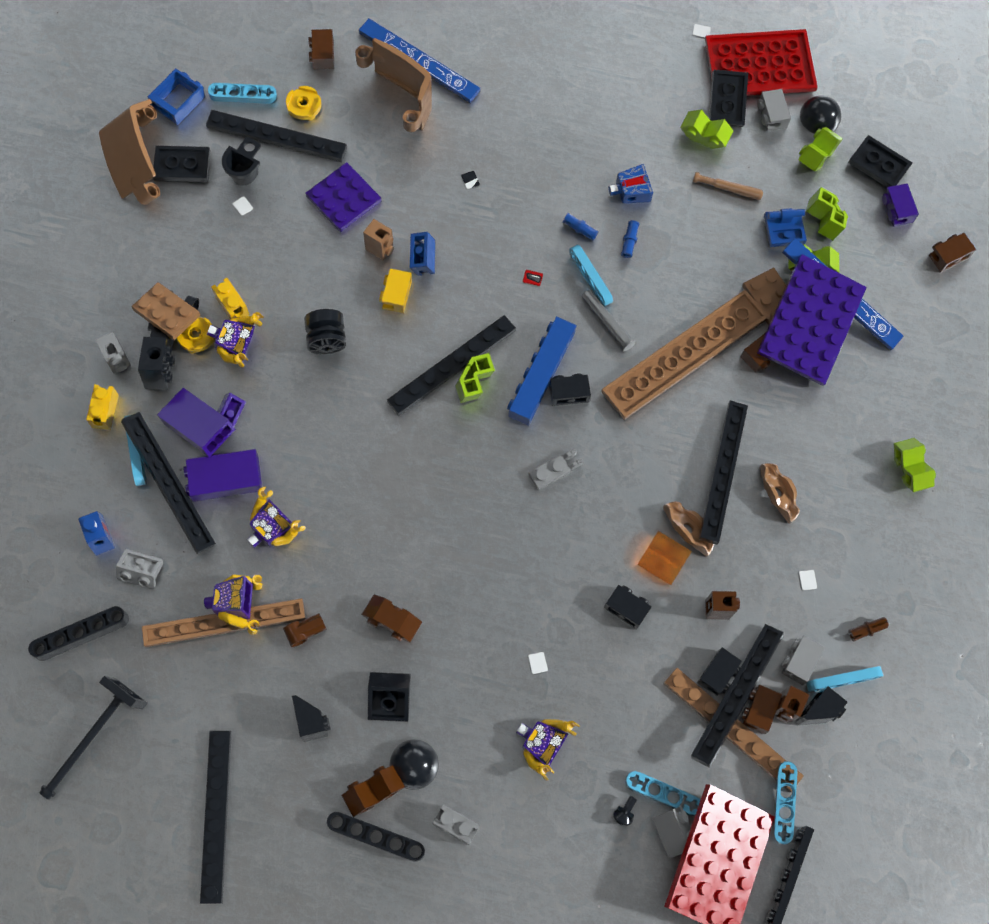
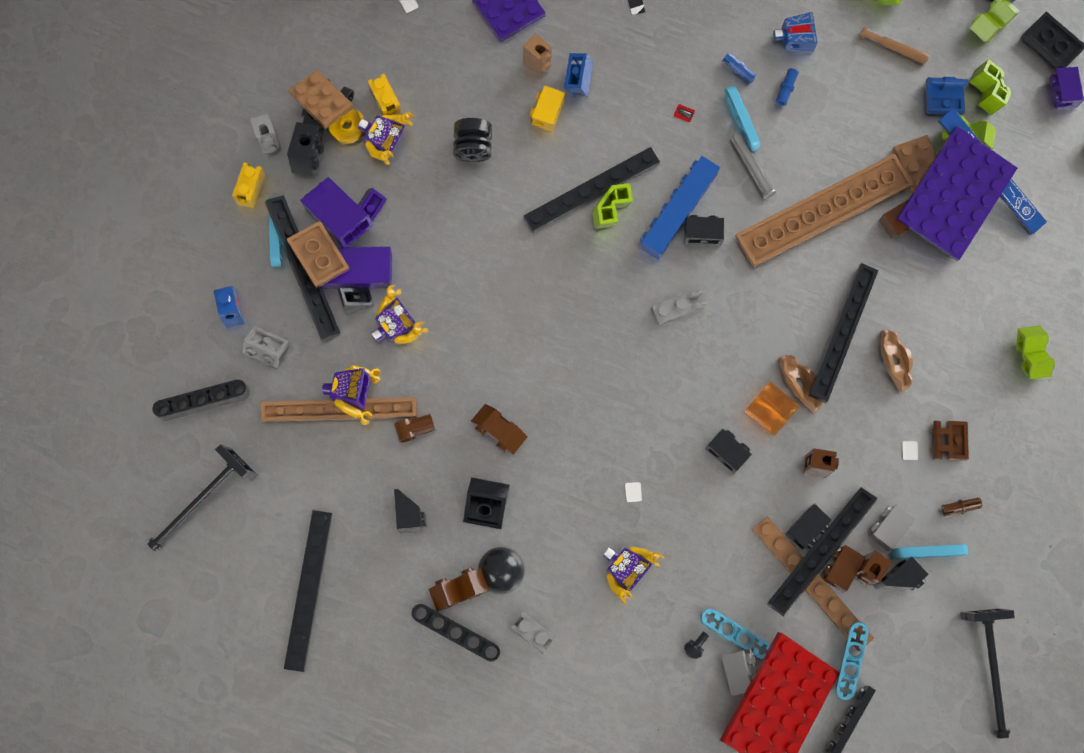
camera: 10 degrees right, 5 degrees up
none -> medium nougat plate [287,221,349,288]
none -> black slope [338,288,374,315]
none -> reddish brown plate [931,421,969,461]
none -> black tile [961,608,1015,739]

